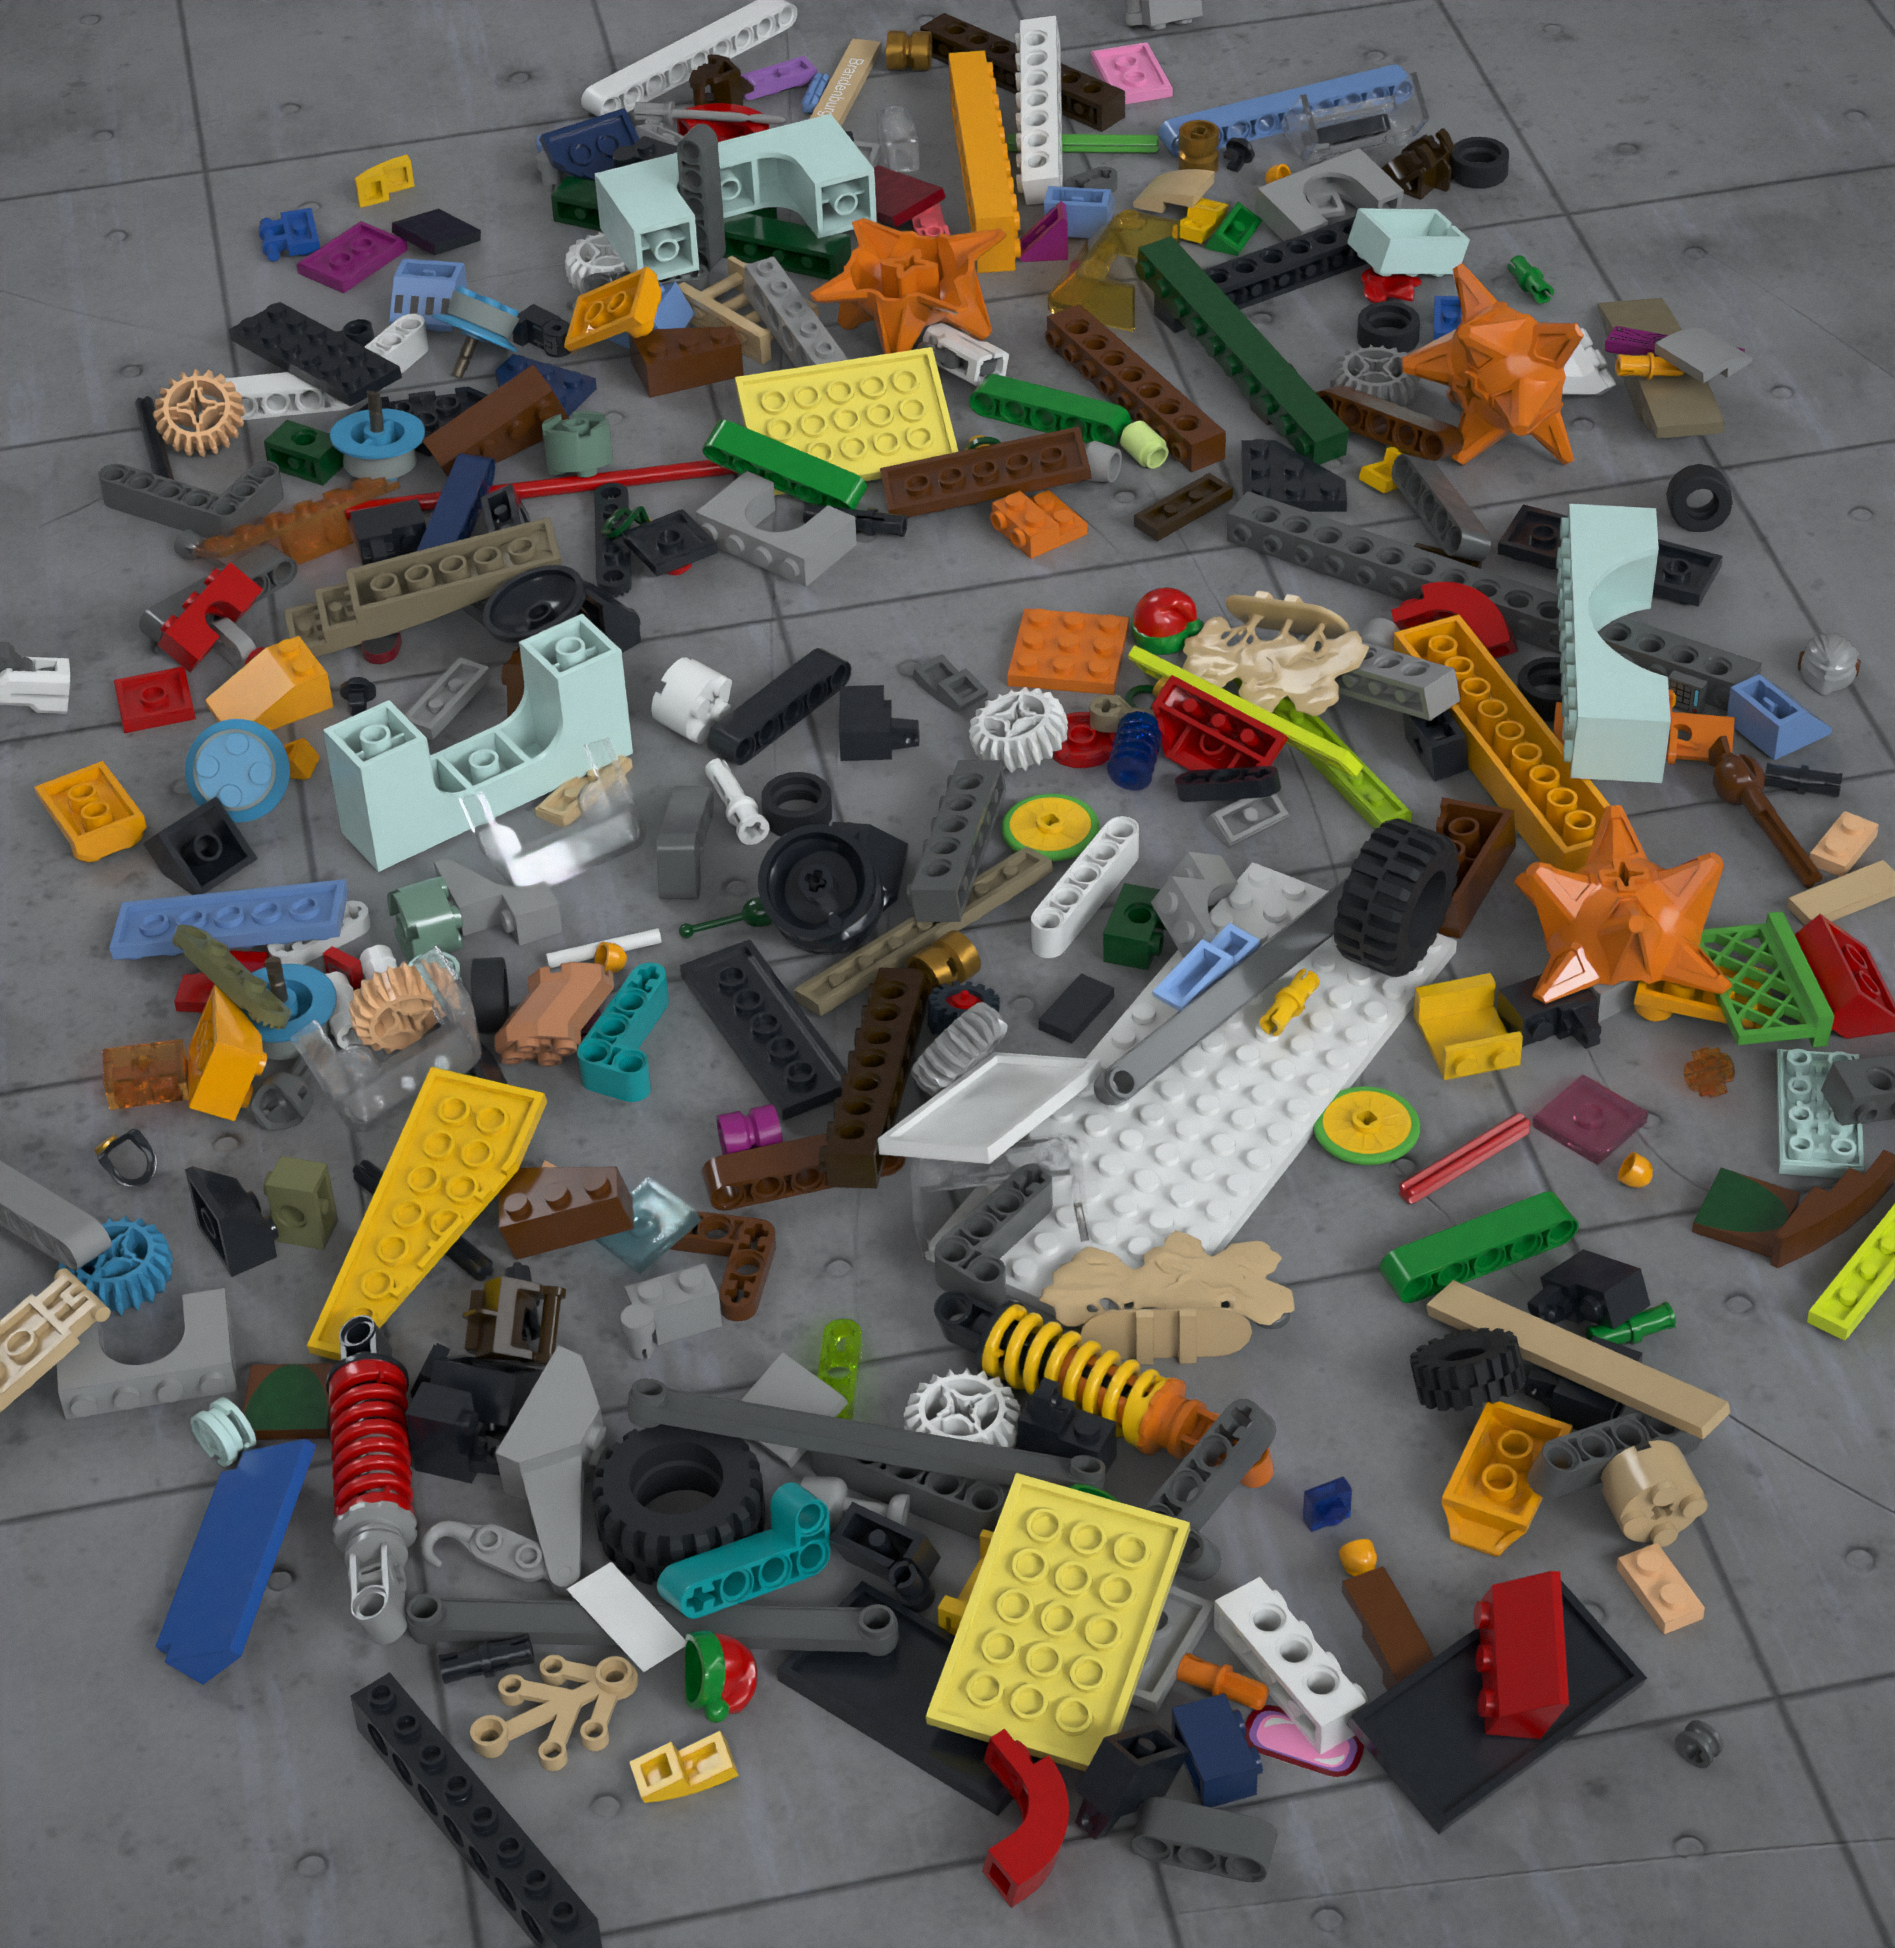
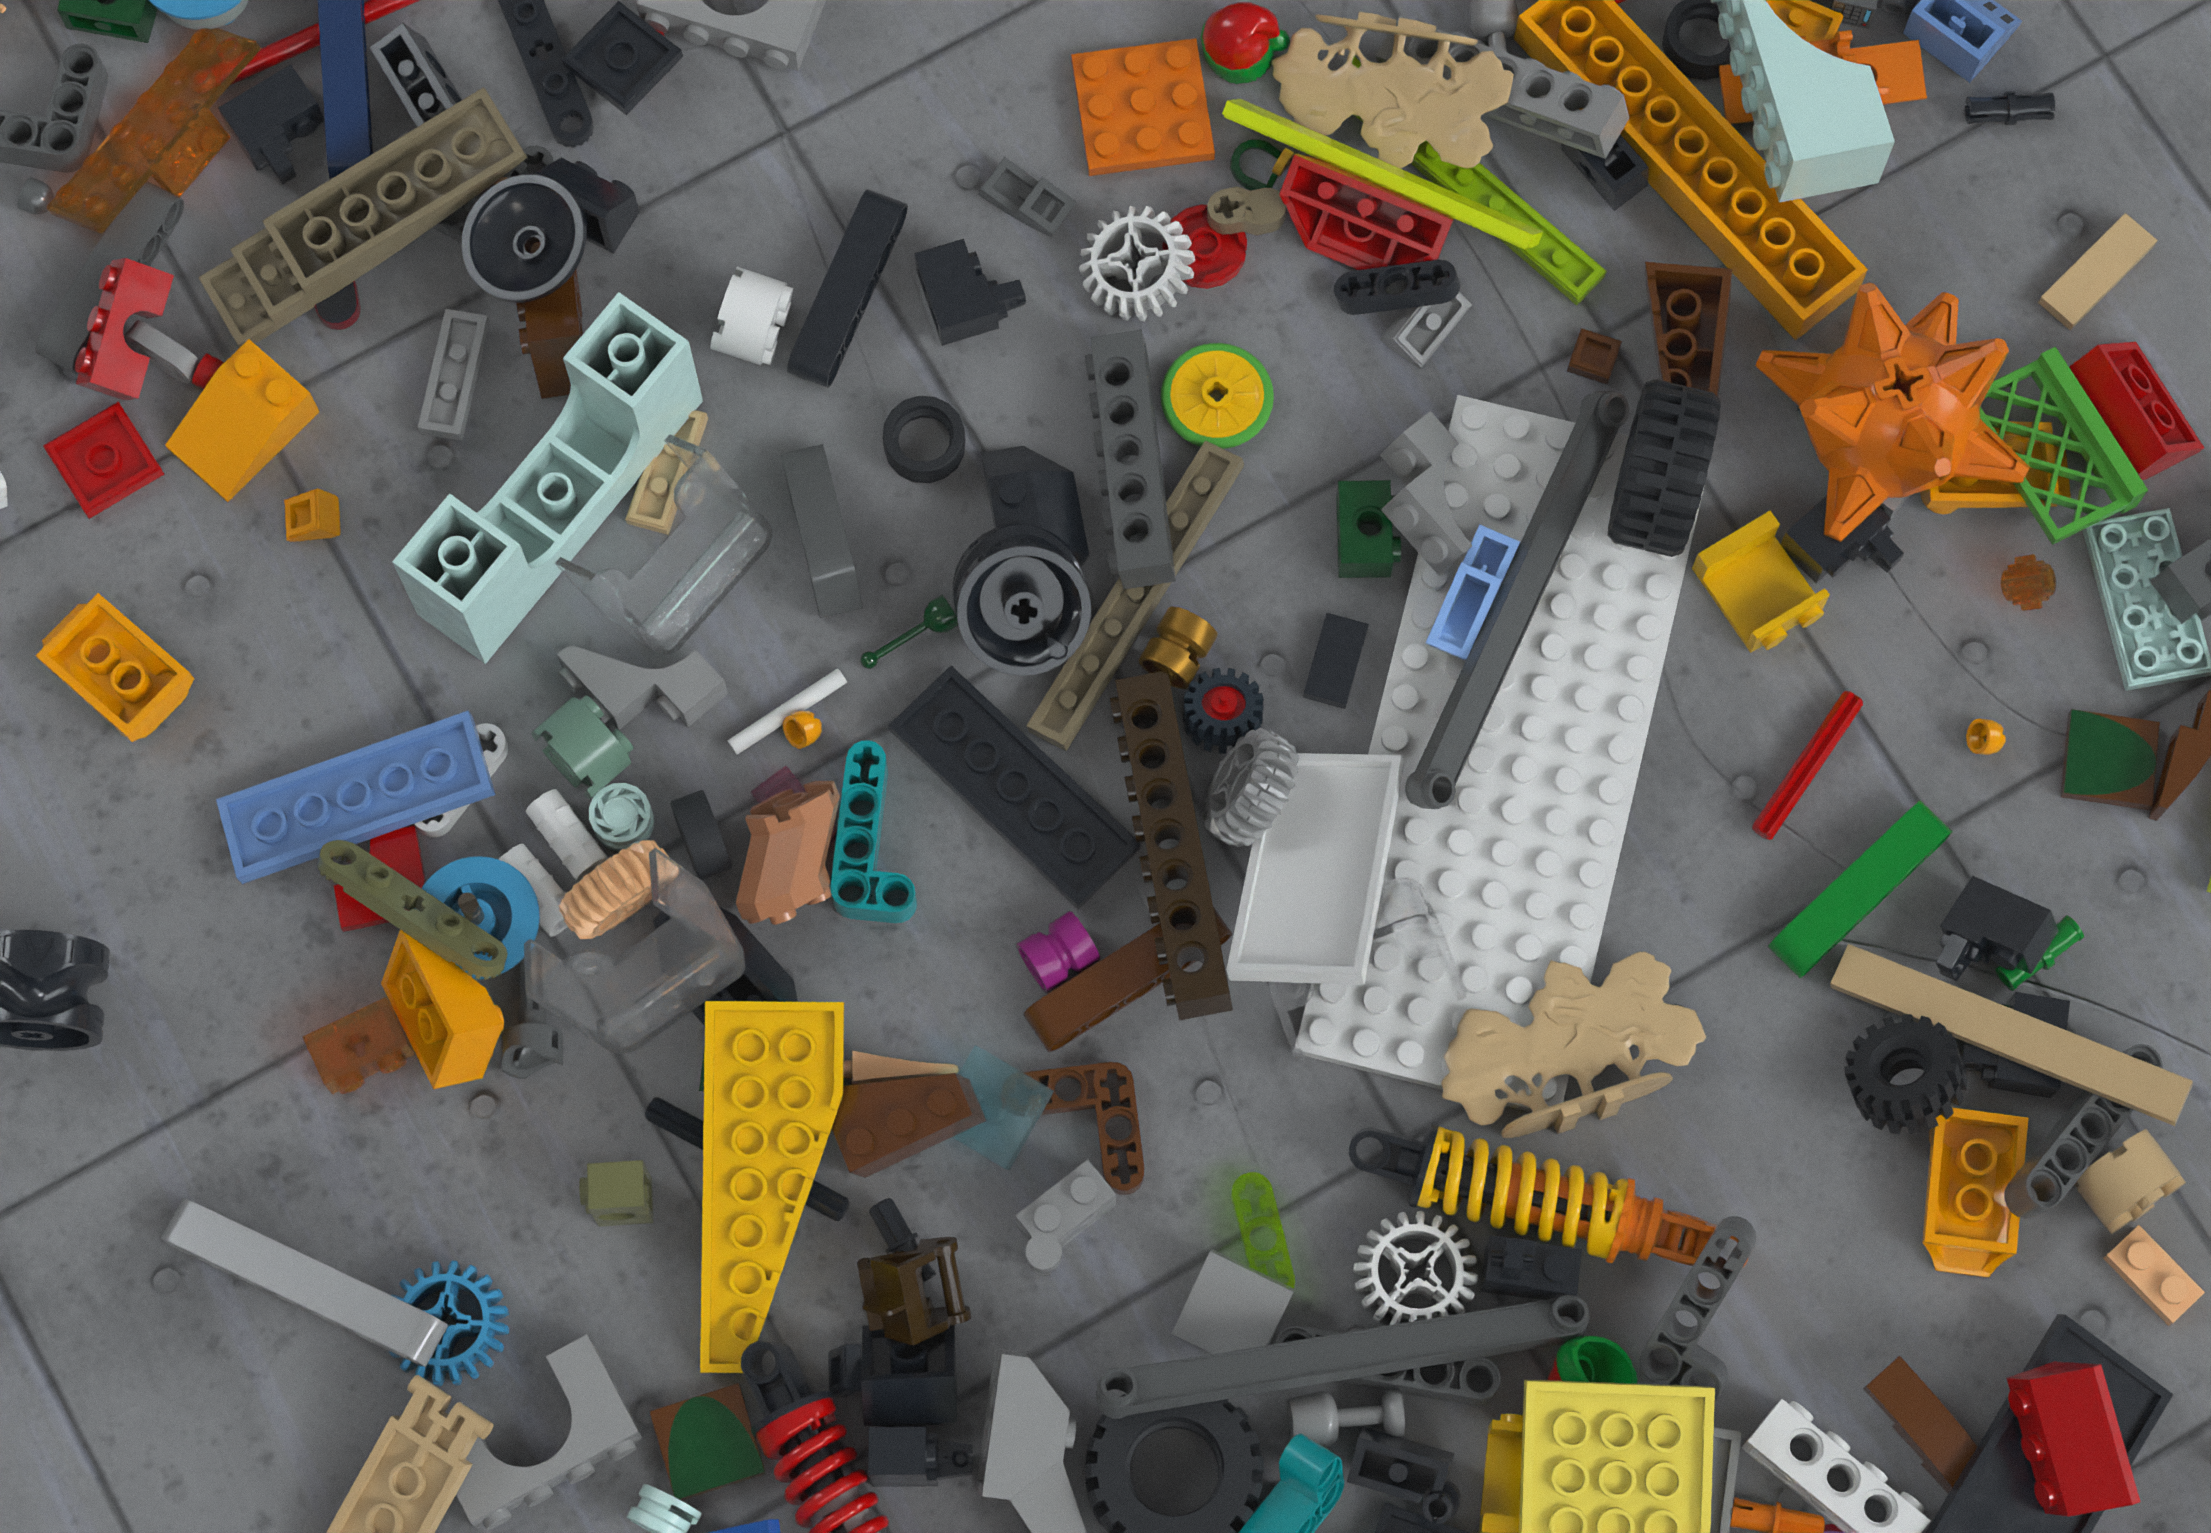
camera: 20 degrees left, 30 degrees up
black piece [94,1129,157,1187] -> none
black slope [143,796,258,895] -> none
dark azure piece [185,719,290,823] -> none
black slope [185,1166,279,1277] -> none
red tile [323,946,364,991] -> none
black plate [340,677,376,716] -> none
dark green piece [601,506,652,539] -> none
white pin [705,758,770,845] -> none
dark grey beam [934,1163,1053,1309] -> none
white beam [1031,816,1139,958] -> none
clear blue piece [1107,711,1162,791] -> none
yellow pin [1259,968,1320,1037] -> none
clear blue plate [1303,1476,1352,1532] -> none
yellow wheel [1314,1086,1420,1165] -> none
light orange hinge [1338,1539,1377,1577] -> none
clear pink tile [1532,1074,1648,1166] -> none
reddish brown piece [1709,736,1823,889] -> none
light nougat plate [1809,811,1879,877] -> none

